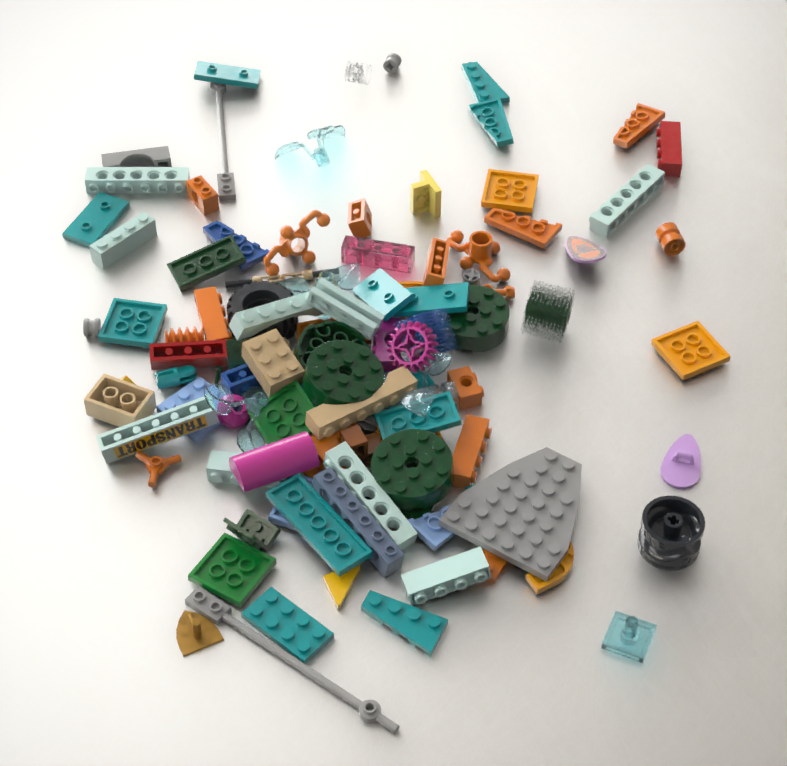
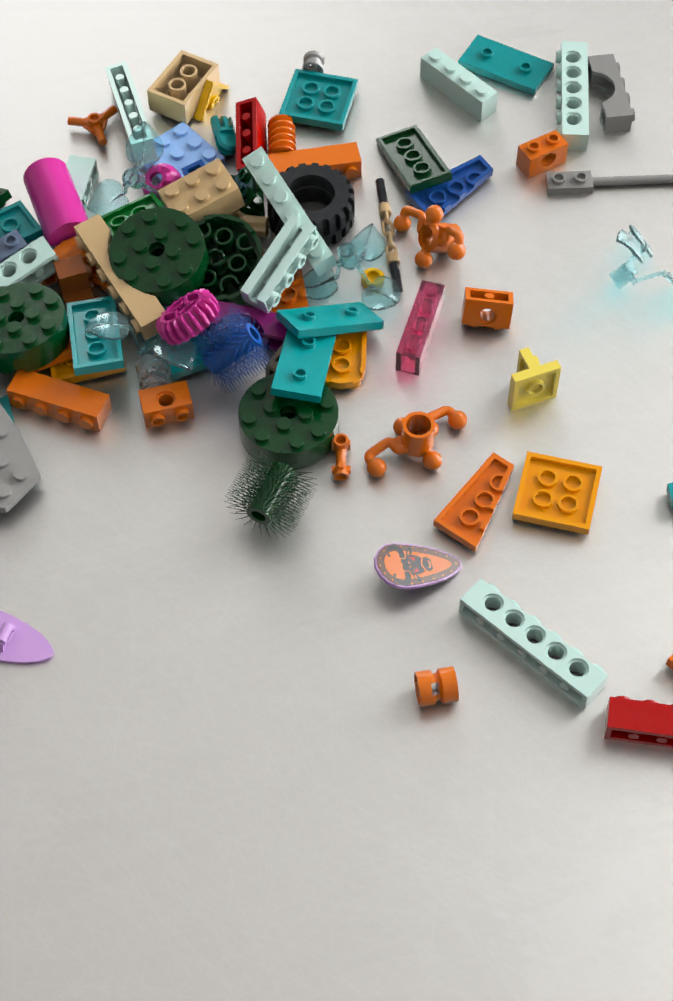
camera: 95 degrees right, 10 degrees up
orange brick [422,237,450,286] -> none
light grey wheel [462,269,481,285] -> none
light orange plate [651,321,731,380] -> none

